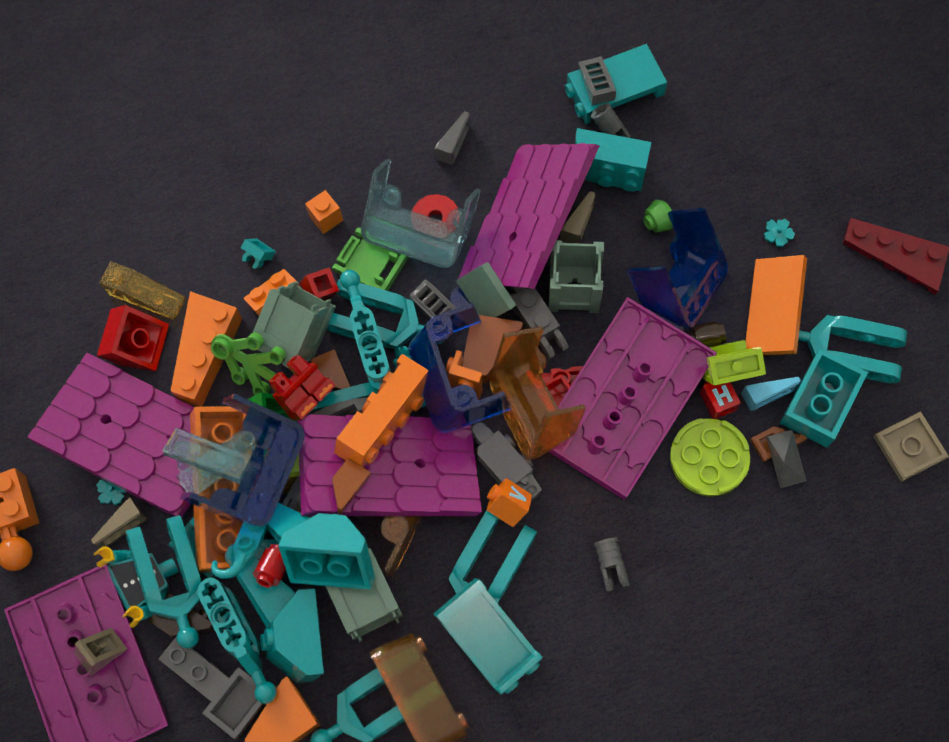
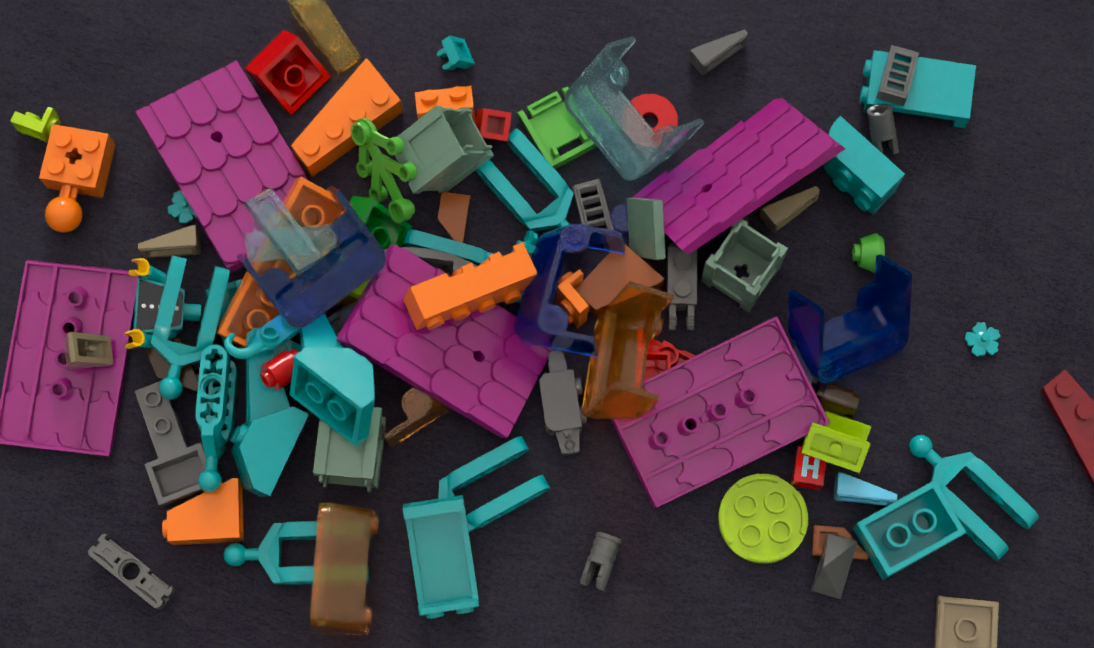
camera: 30 degrees right, 5 degrees up
red hips [269,355,336,420] -> none
orange brick [305,190,343,234] -> none
dark orange tile [332,459,371,514] -> none
teal piece [340,270,391,392] -> none
orange brick [487,478,532,527] -> none
orange tile [746,255,807,355] -> none

